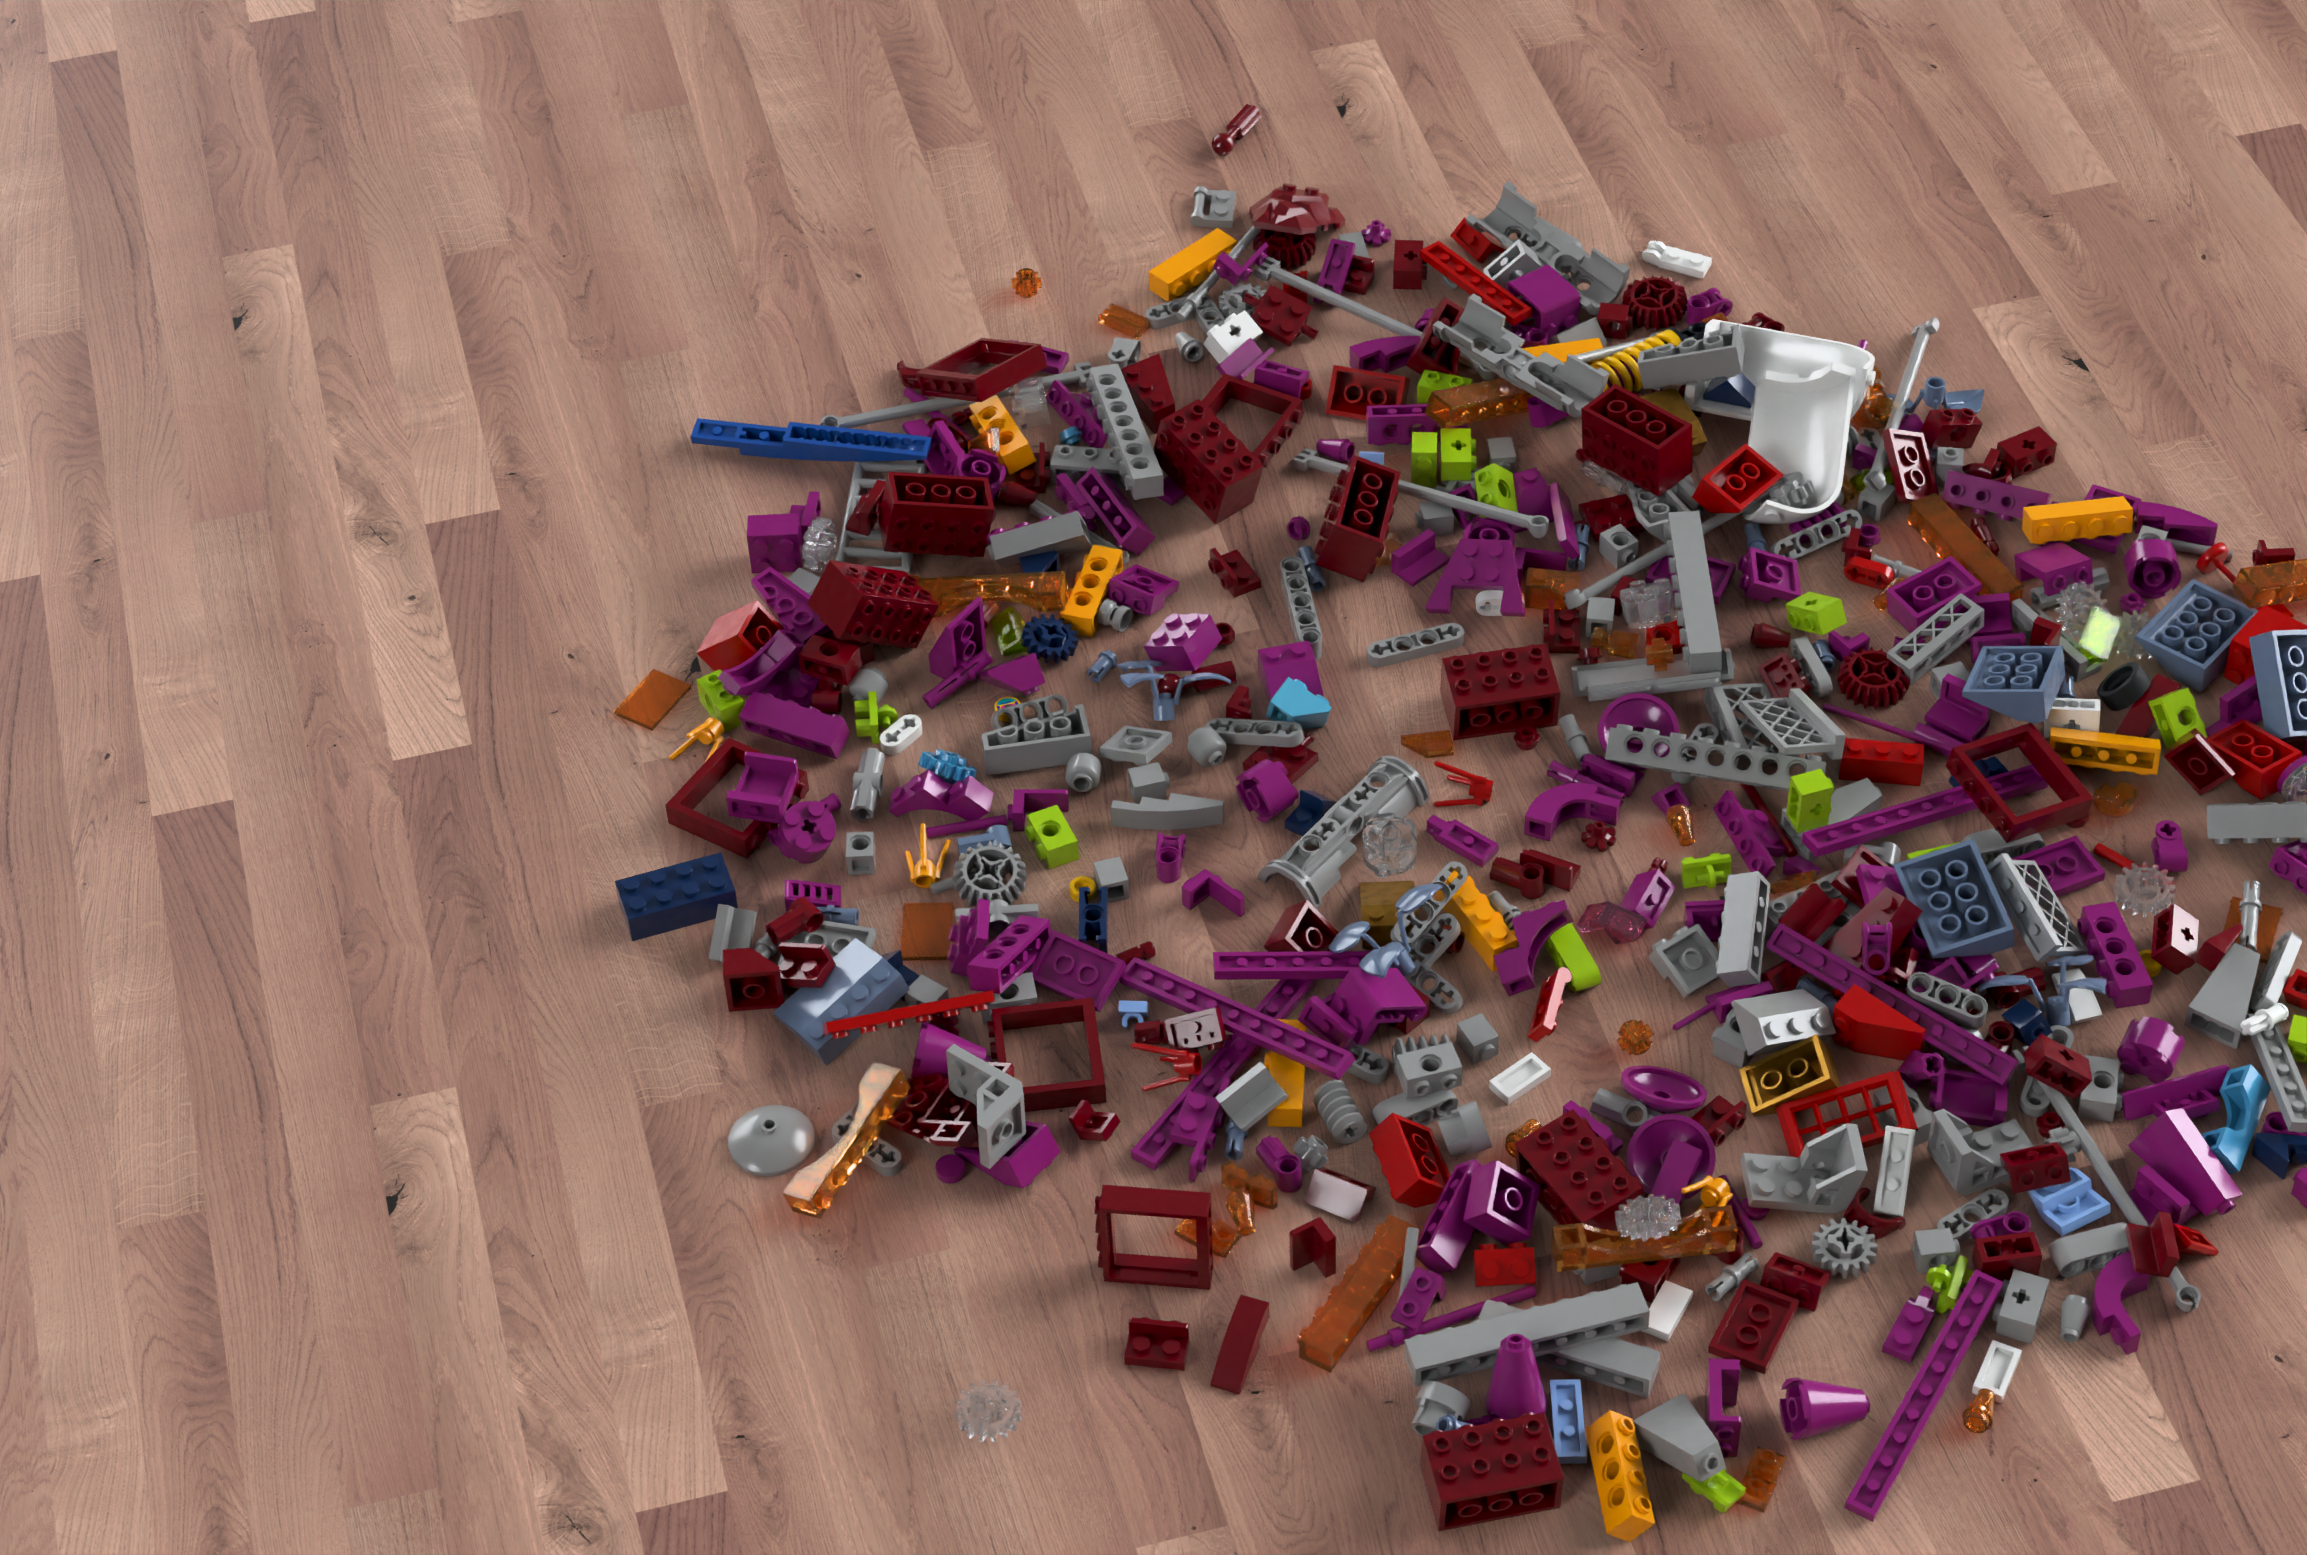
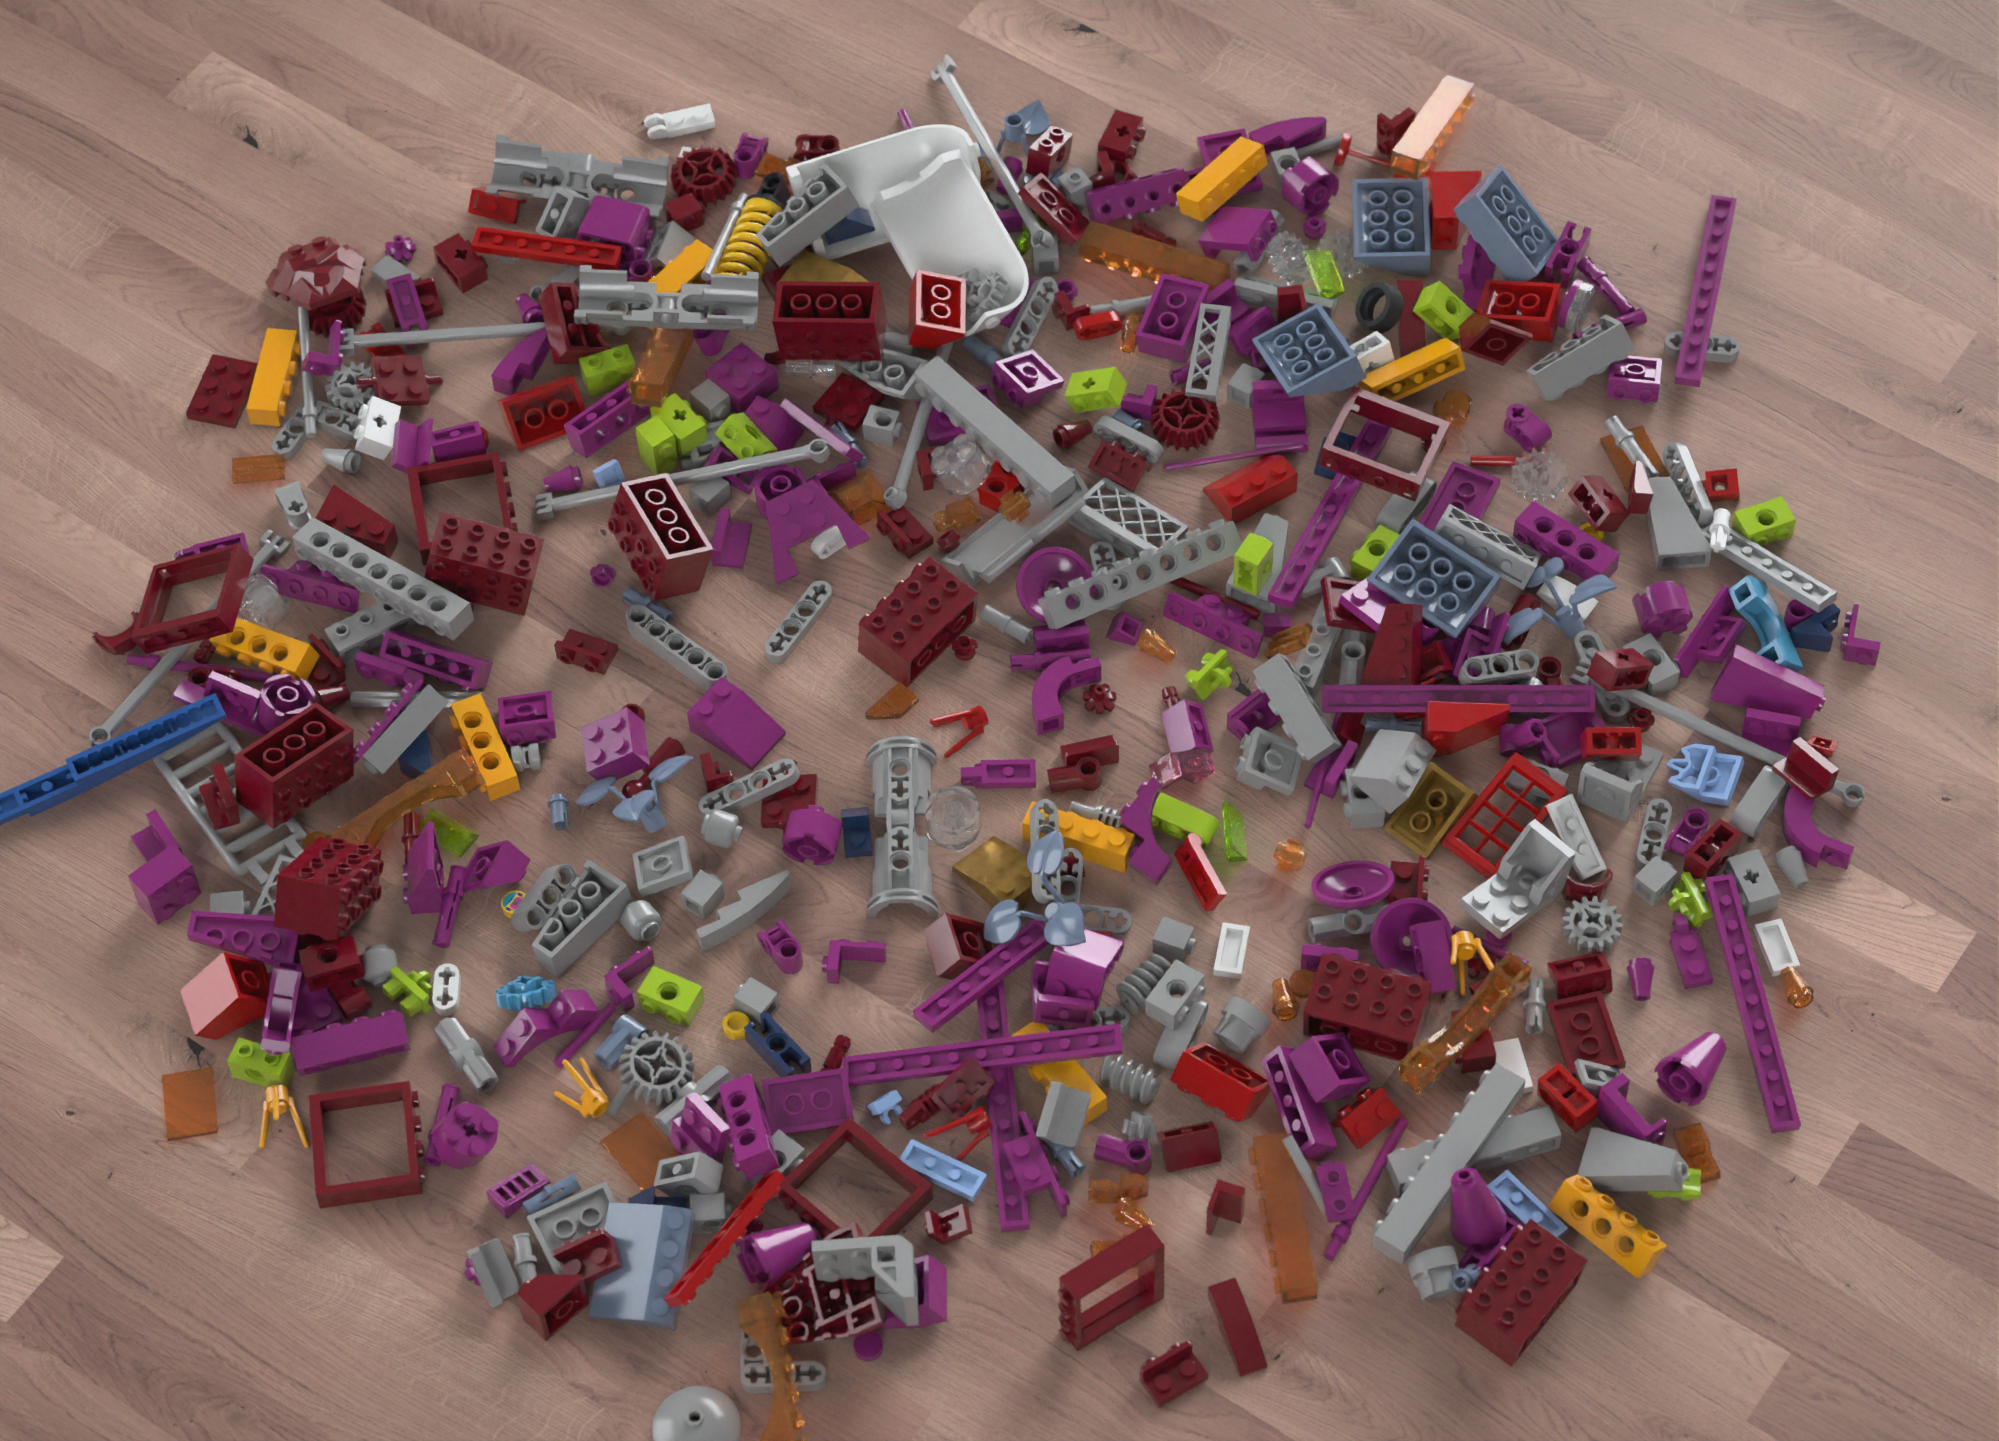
camera: 40 degrees left, 10 degrees up
dark blue brick [615,852,738,941] -> none
magenta panel [726,752,799,824] -> none
dark red piece [765,897,824,945] -> none
clear gear [802,517,837,573] -> none
light grey brick [846,831,876,875] -> none
clear orange tile [968,427,1000,455] -> none
clear orange gear [1012,268,1042,298] -> none
dark blue gear [1021,614,1079,664] -> none
dark azure plate [1059,426,1082,446] -> none
light grey plate [1190,186,1236,228] -> none
dark red piece [1211,104,1261,156] -> none
medium azure slope [1265,677,1332,730] -> none
light grey brick [1585,597,1615,639] -> none
clear gear [1615,1194,1681,1241] -> none
light grey fence [1739,688,1846,760] -> none
dark red panel [1778,883,1847,942] -> none
magenta piece [1861,921,1892,977] -> none
dark red bracket [2000,1142,2071,1194] -> none
dark blue brick [2002,998,2052,1046] -> none
light grey gear [2044,1127,2081,1163] -> none
none -> dark red plate [186,354,258,429]
none -> light grey brick [654,1151,723,1199]
none -> magenta brick [704,342,779,414]
none -> light blue plate [900,1139,987,1202]
none -> clear neon green slope [1221,801,1248,862]
none -> red brick [1537,1063,1598,1133]
none -> light grey slope [1574,1059,1620,1097]
none -> red brick [1580,727,1642,762]
none -> magenta cone [1626,957,1654,1001]

